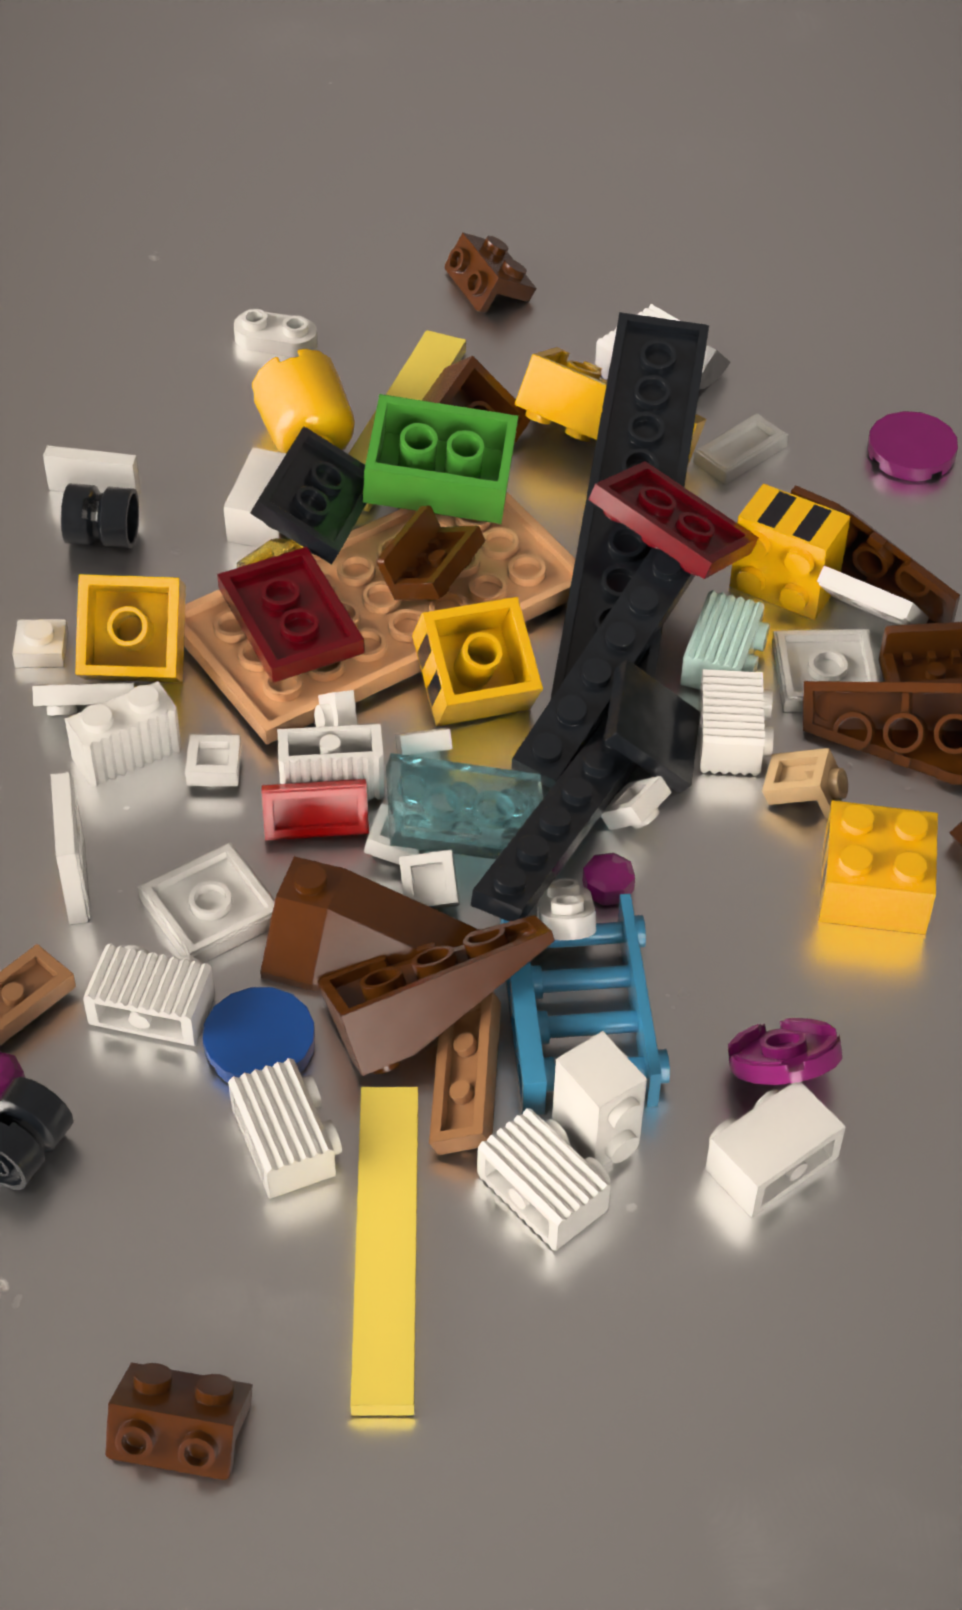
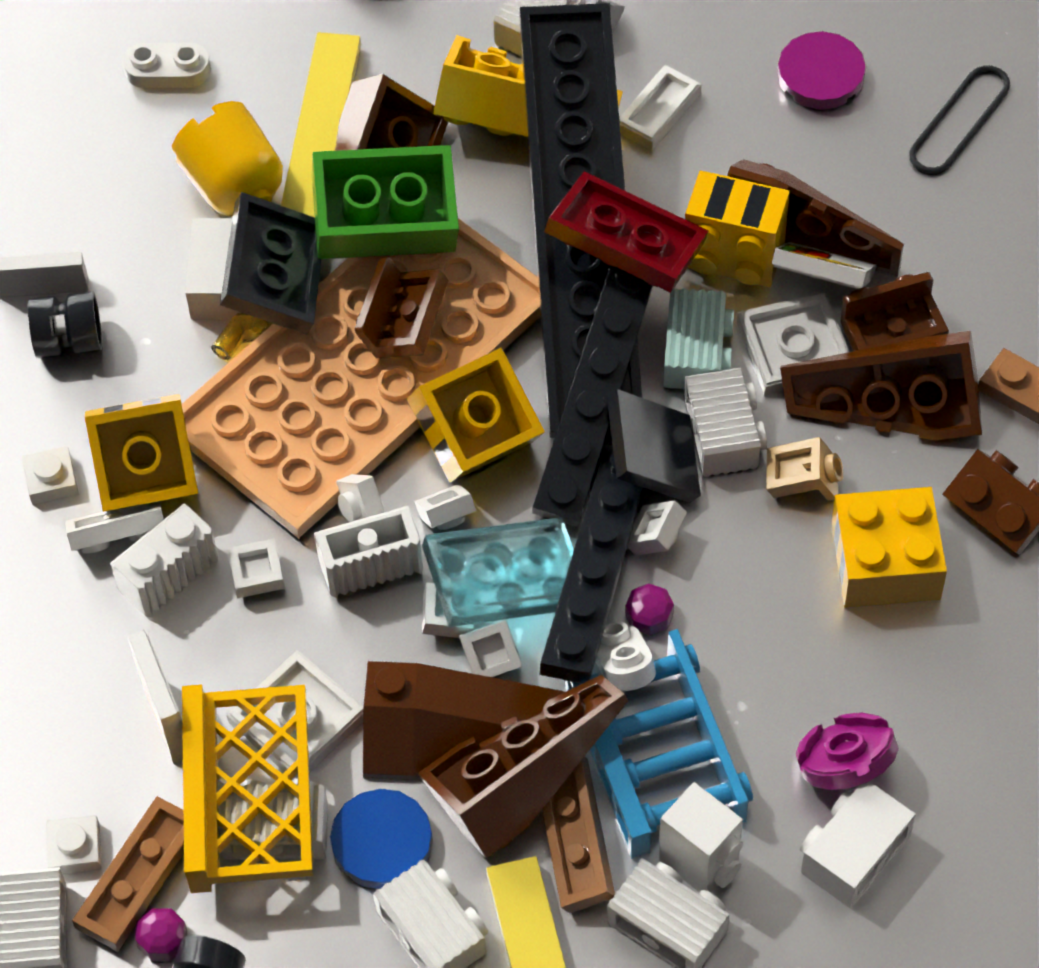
camera: 10 degrees left, 10 degrees up
dark red plate [217,547,365,683] -> none
red tile [261,779,369,840] -> none
none -> yellow fence [182,684,313,893]

